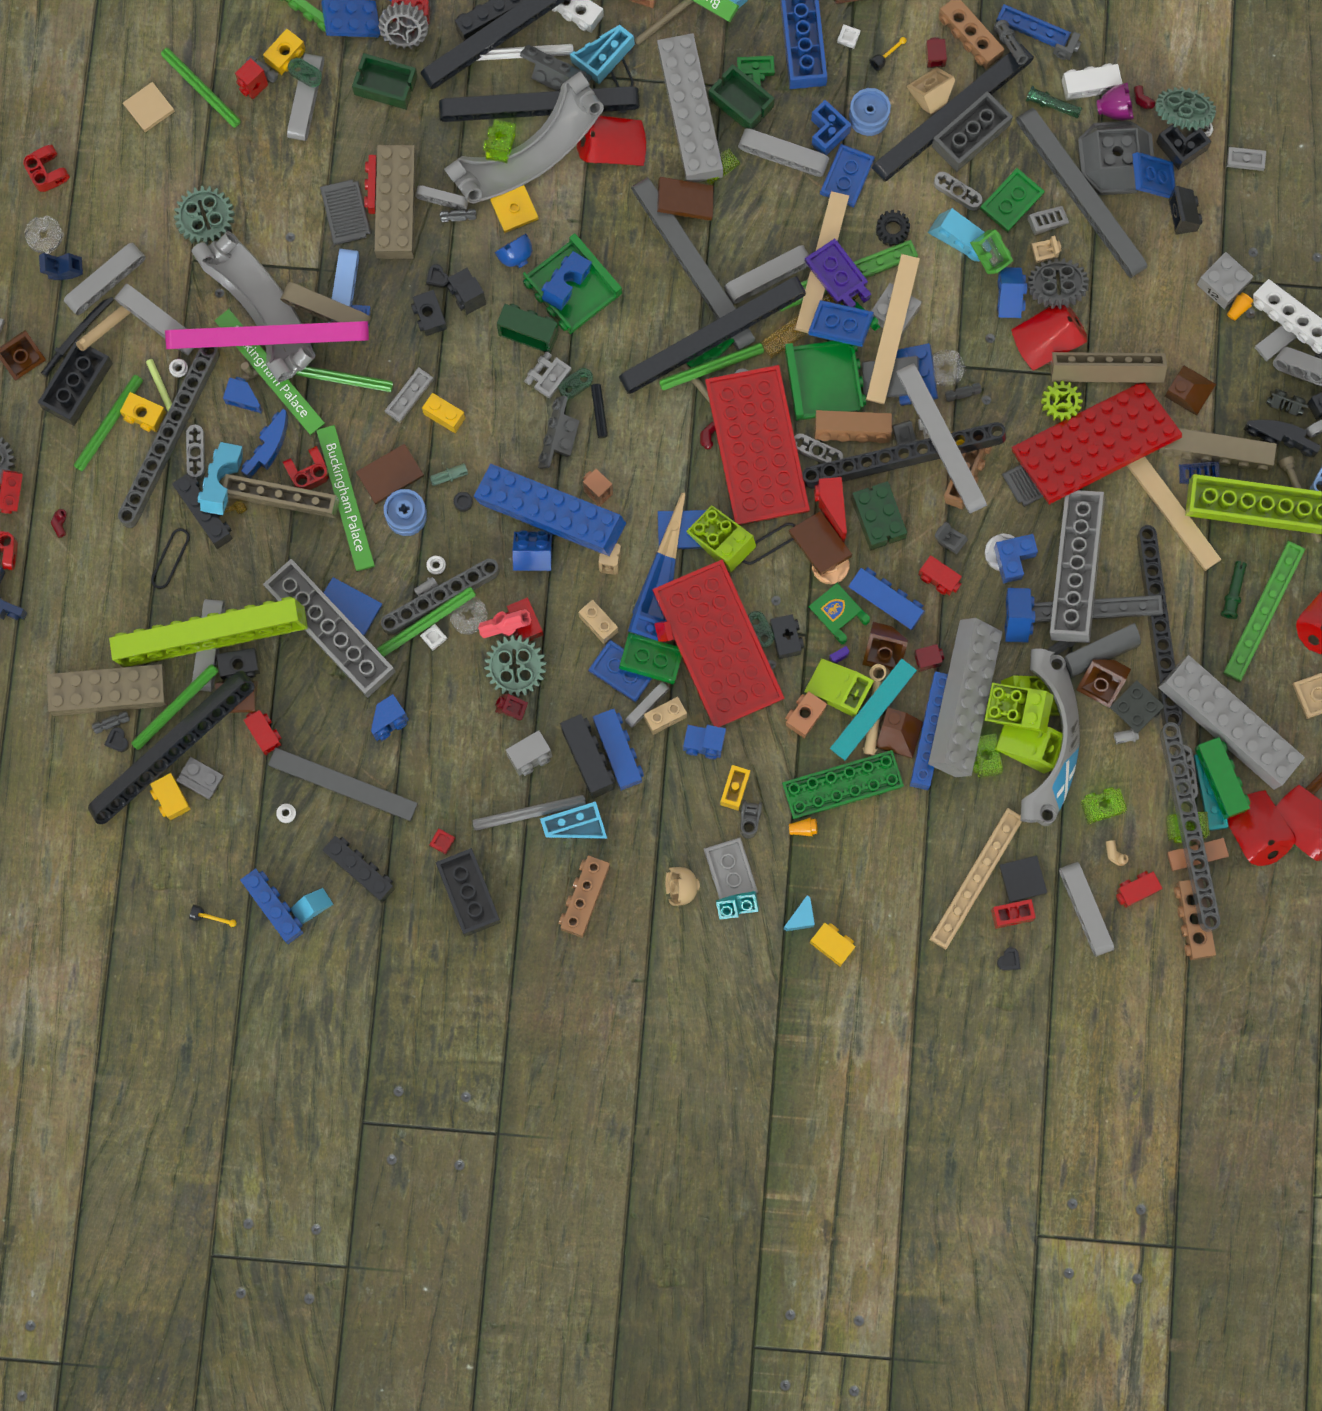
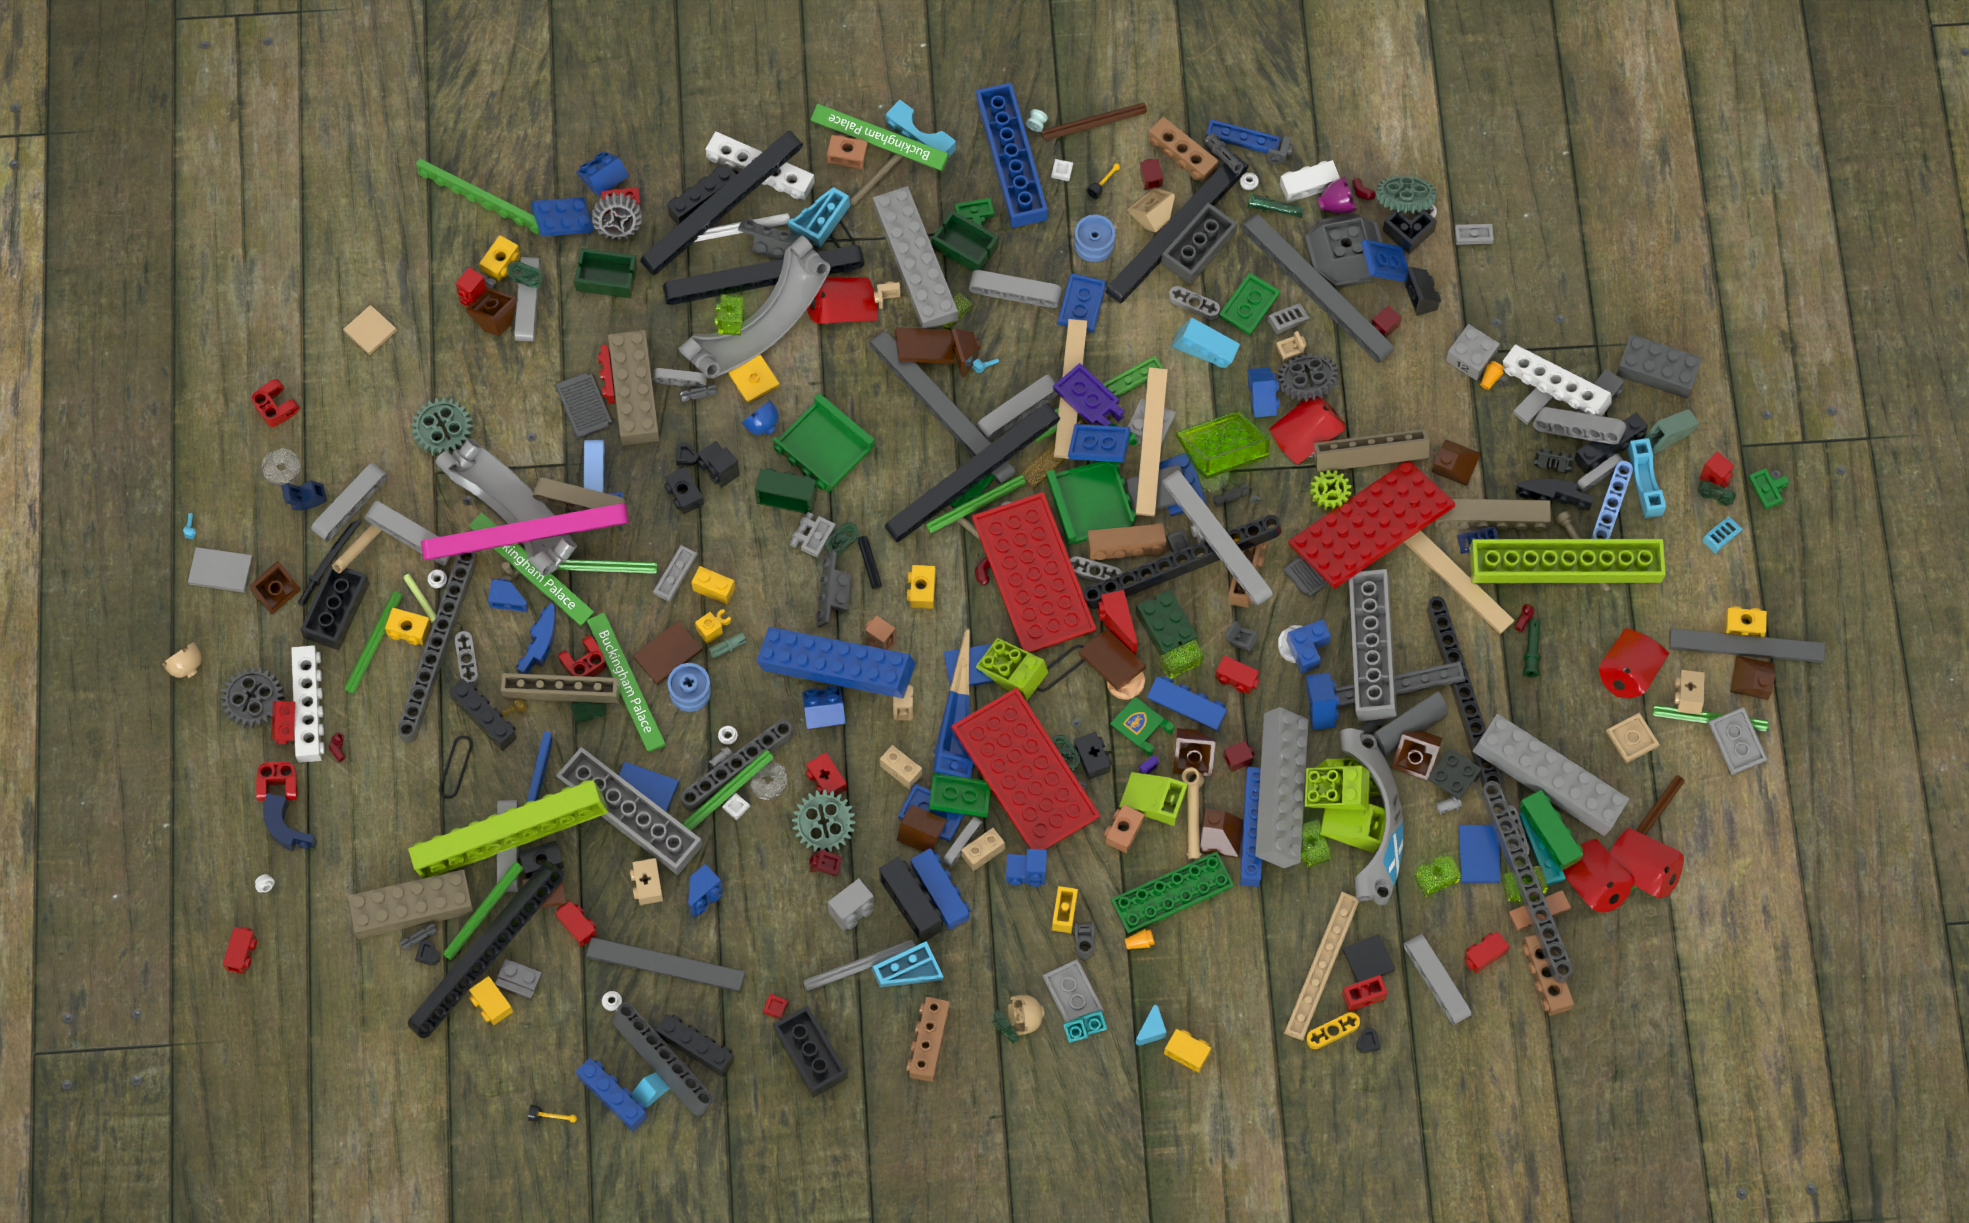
camera: 10 degrees left, 10 degrees down
bright green axle [161,48,241,128] -> none
medium azure arch [198,442,243,515] -> none
black tile [453,492,473,512] -> none
coral piece [478,609,531,638] -> none
blue arch [542,251,592,310] -> none
red tile [654,621,674,642] -> none
blue brick [811,100,852,155] -> none
teal tile [830,659,917,761] -> none
black tyre [876,210,910,246] -> none
bright green window [970,229,1013,274] -> none
tan arm [1106,840,1128,866] -> none
bright green tile [1223,540,1305,682] -> none
none -> white brick [291,645,325,763]
none -> reddish brown slope [465,287,518,336]
none -> blue tile [527,731,553,802]
none -> clear green plate [571,702,606,722]
none -> dark grey beam [612,1003,713,1116]
none -> tan brick [630,858,663,905]
none -> yellow brick [695,609,731,645]
none -> tan bracket [874,282,900,309]
none -> reddish brown slope [896,805,947,853]
none -> yellow brick [907,565,935,609]
none -> reddish brown slope [952,329,981,378]
none -> medium azure hand [972,358,999,373]
none -> clear green plate [992,1009,1019,1044]
none -> clear neon green brick [1160,639,1204,679]
none -> clear neon green slope [1176,411,1270,479]
none -> white plate [1240,173,1258,191]
none -> yellow beam [1306,1012,1360,1049]
none -> dark red brick [1372,305,1402,338]
none -> blue tile [1458,825,1501,883]
none -> dark red arm [1514,604,1534,632]

